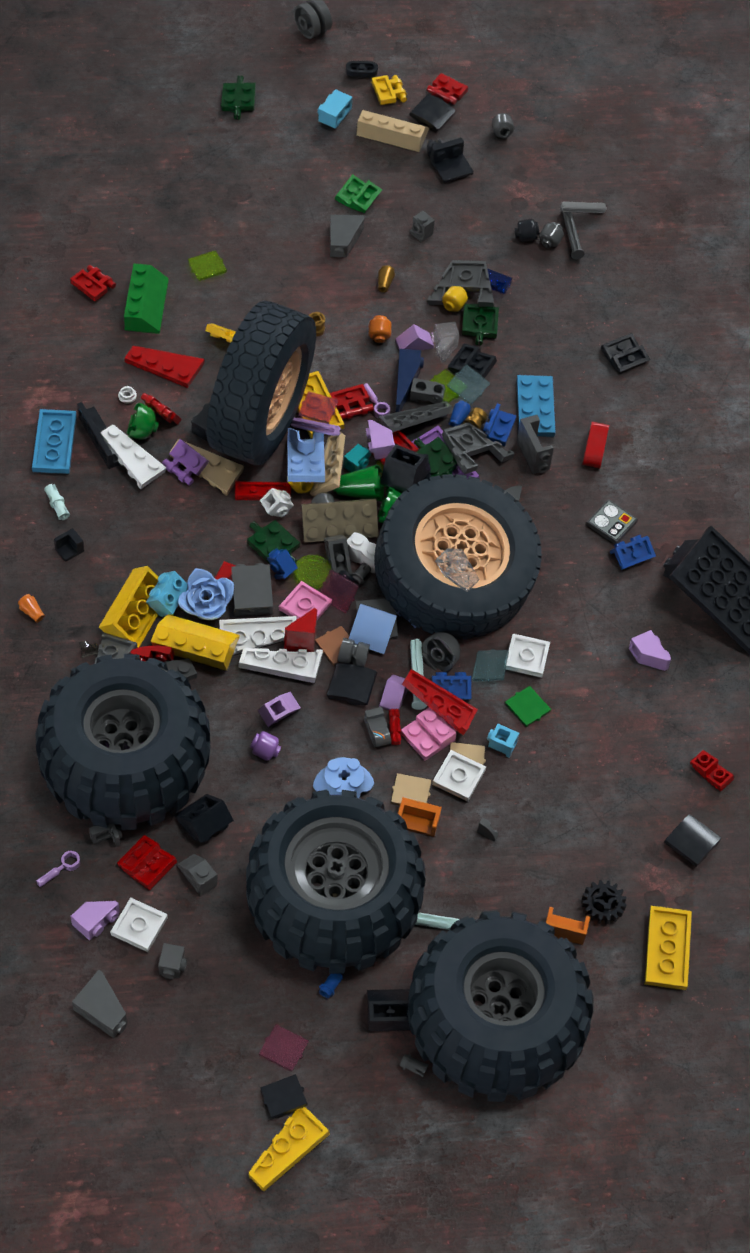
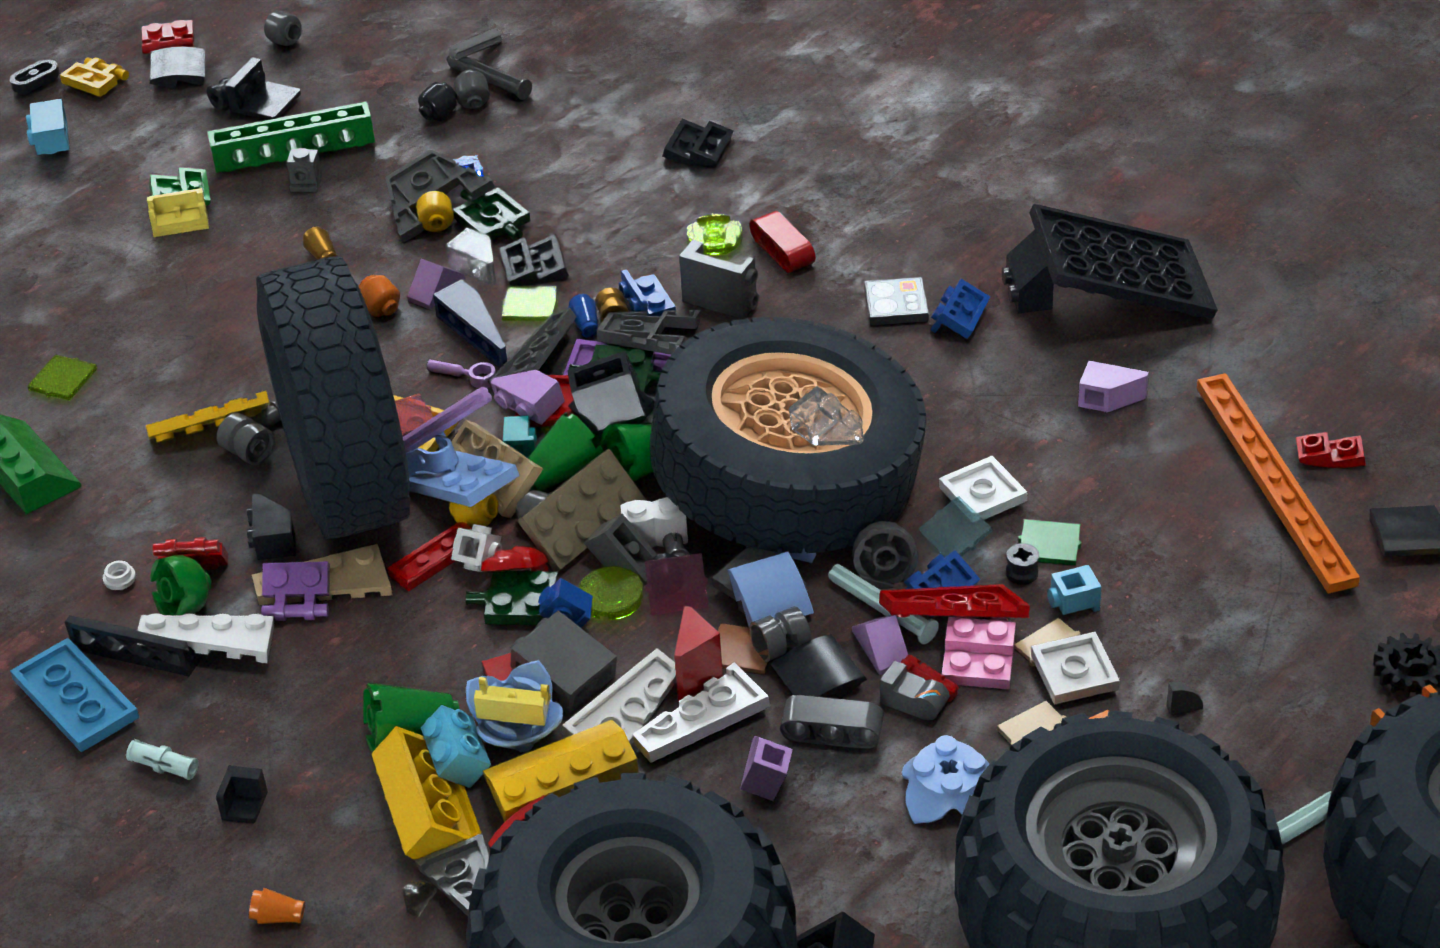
camera: 35 degrees left, 15 degrees down
red wing [125,346,205,388] -> none
medium lavender head [250,731,281,761] -> none
bright pink plate [279,581,332,620] -> none
dark grey slope [330,215,365,257] -> none
red plate [330,384,374,420] -> none
tan slope [357,110,429,152] -> none
dark grey leg [410,378,445,403] -> none
clear light blue piece [447,364,490,405] -> none
dark azure plate [517,375,555,437] -> none
none -> light yellow hinge [147,188,209,237]
none -> green brick [207,101,375,173]
none -> green cone [363,683,459,752]
none -> light yellow hinge [474,677,551,726]
none -> red arm [481,546,548,572]
none -> clear neon green tile [686,214,743,256]
none -> dark grey beam [780,695,884,749]
none -> black wheel [1006,543,1039,585]
none -> orange plate [1197,373,1360,594]

